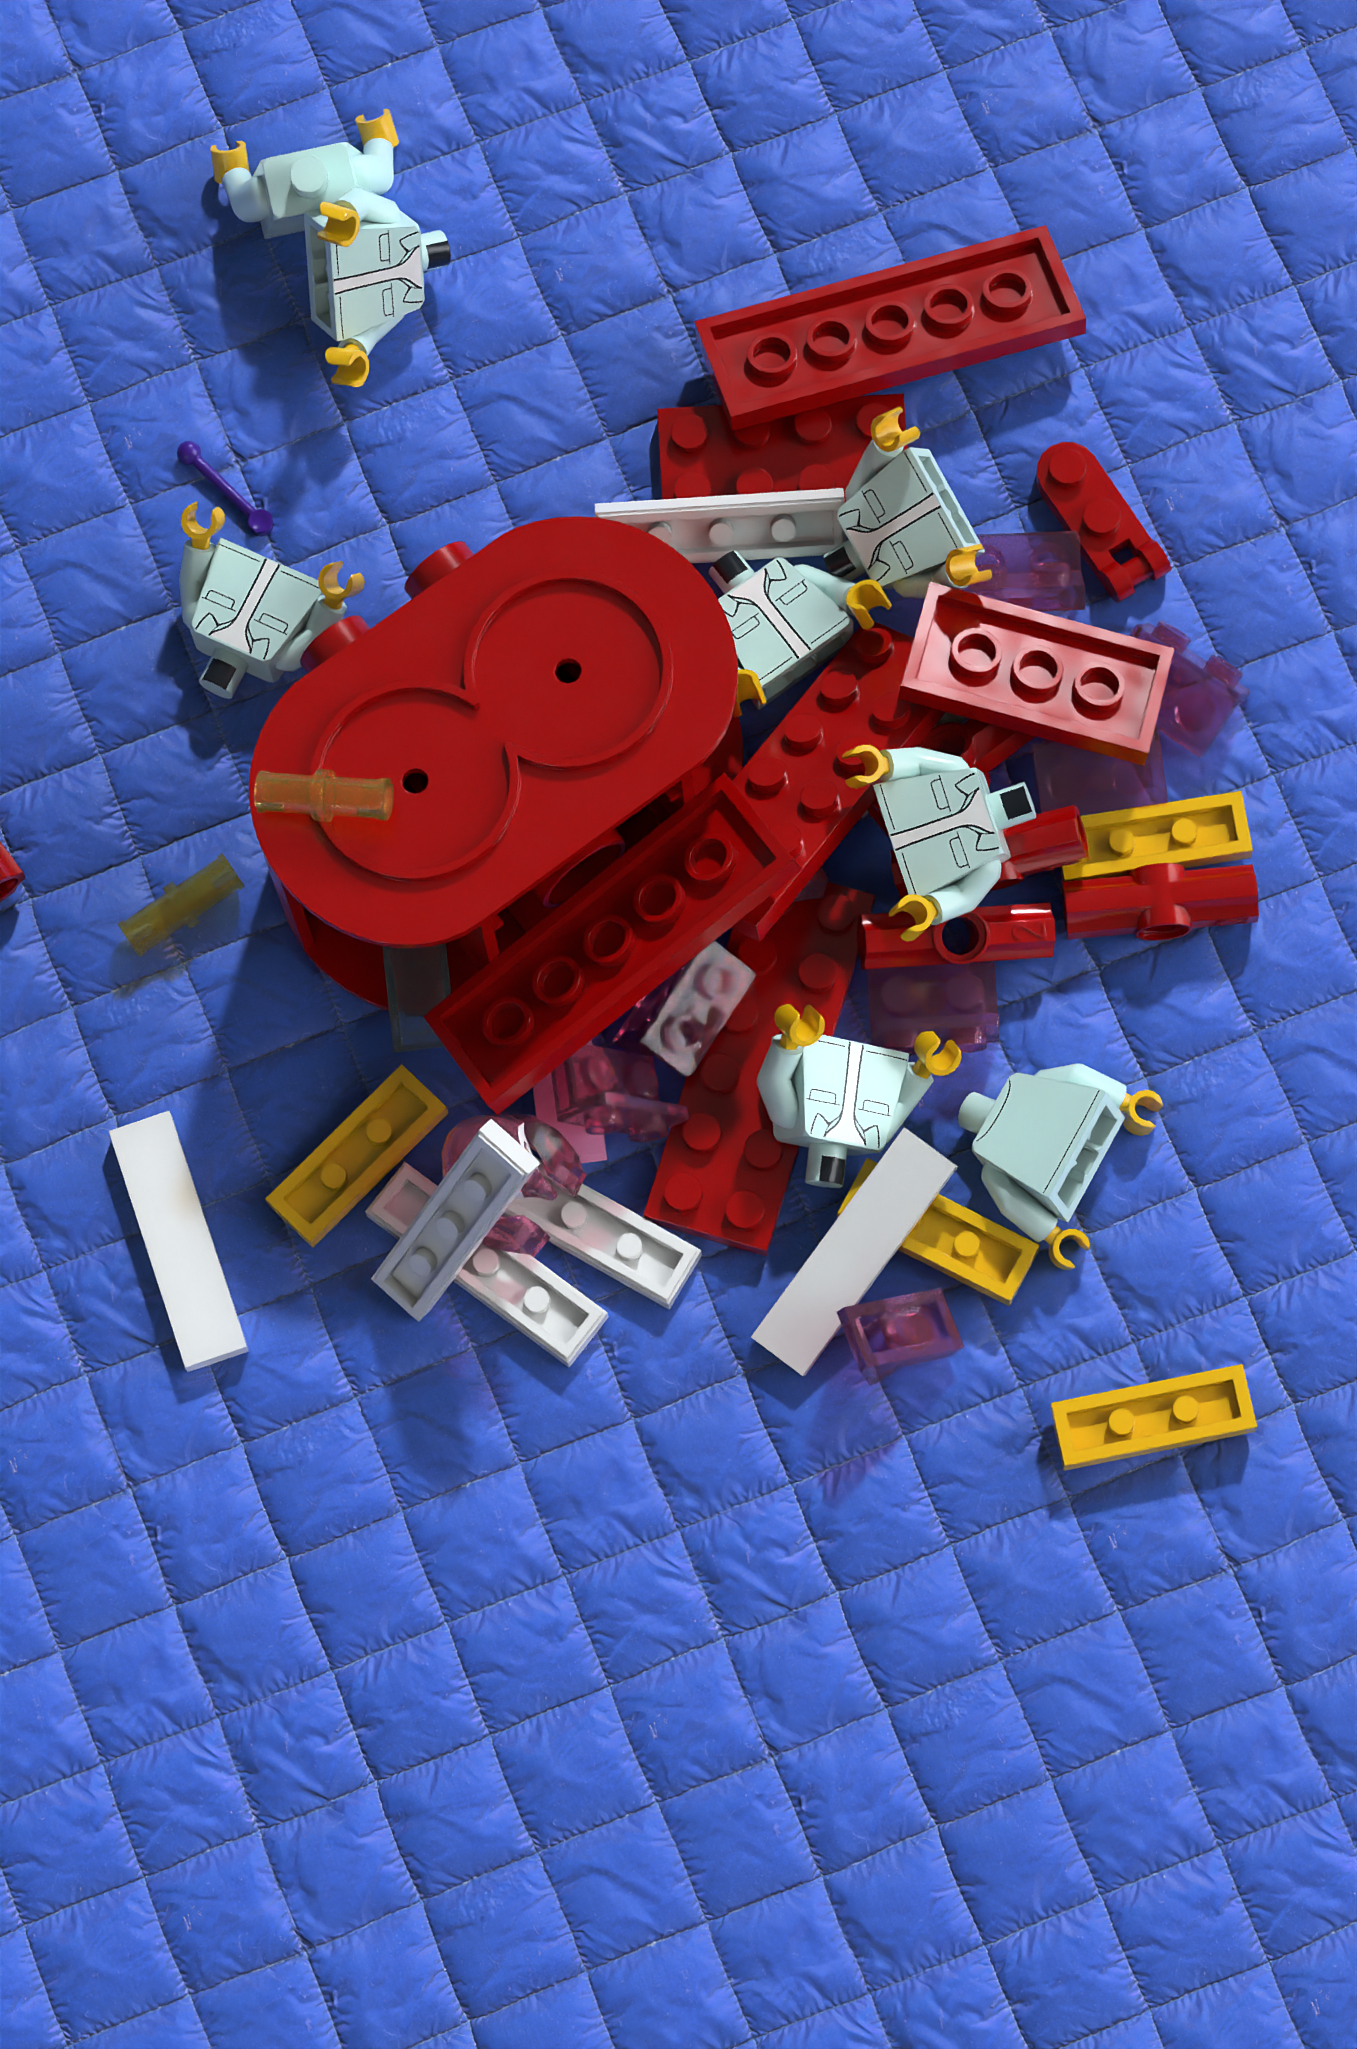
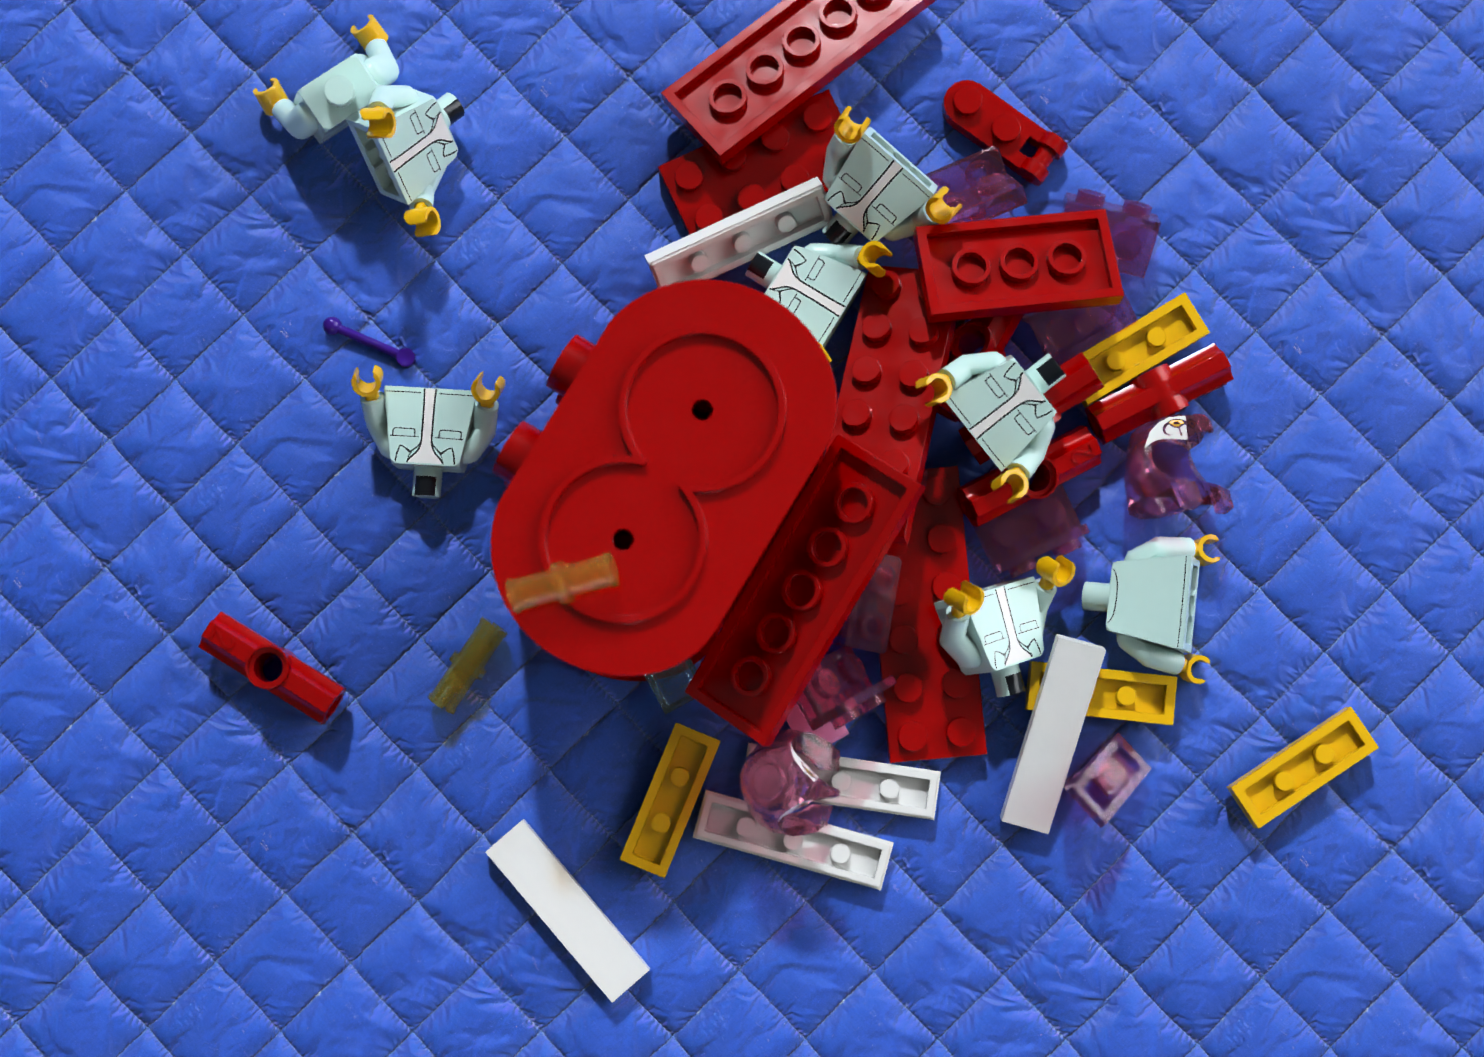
camera: 30 degrees left, 10 degrees up
white tile [371,1119,540,1322] -> none
none -> clear pink piece [1124,413,1234,519]

